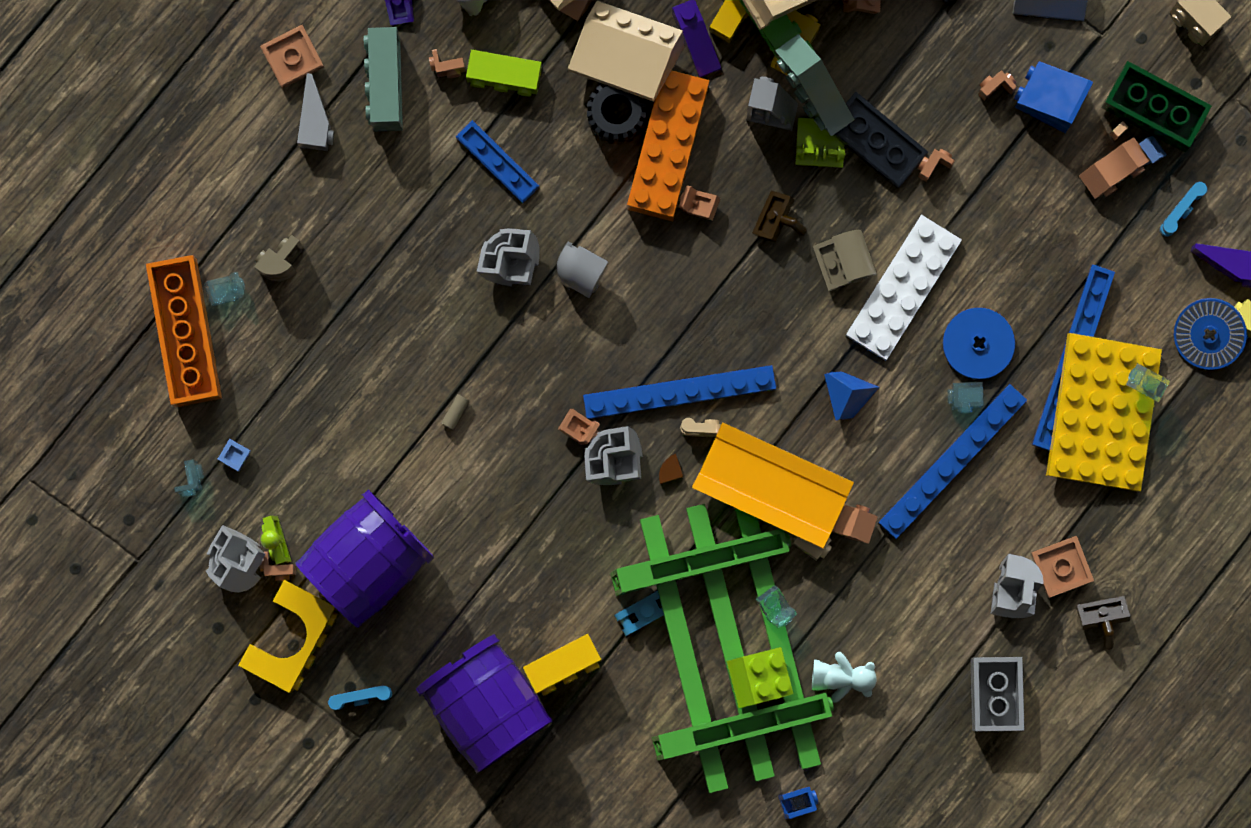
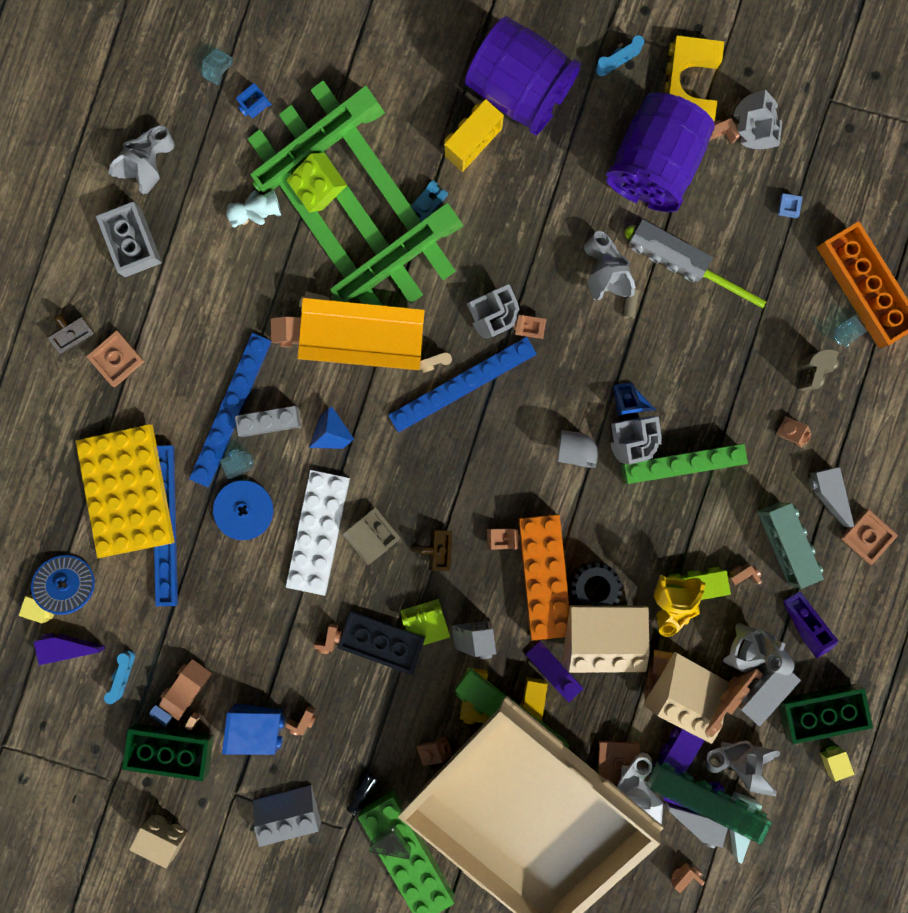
camera: 160 degrees right, 5 degrees up
clear light blue bracket [174,459,204,497] -> none
lime plate [261,516,291,565] -> none
blue tile [456,120,539,204] -> none
reddish brown tile [659,454,683,484] -> none
clear light blue bracket [756,585,797,628] -> none
sand green brick [775,34,854,136] -> none
light grey brick [991,554,1044,618] -> none
clear light blue brick [1126,363,1170,402] -> none
none -> light grey piece [108,125,175,195]
none -> light grey brick [235,406,302,437]
none -> light grey piece [584,231,636,300]
none -> blue slope [613,382,656,416]
none -> bright green brick [621,444,748,484]
none -> piece [624,219,766,308]
none -> yellow piece [654,575,705,637]
none -> nougat bracket [776,416,811,448]

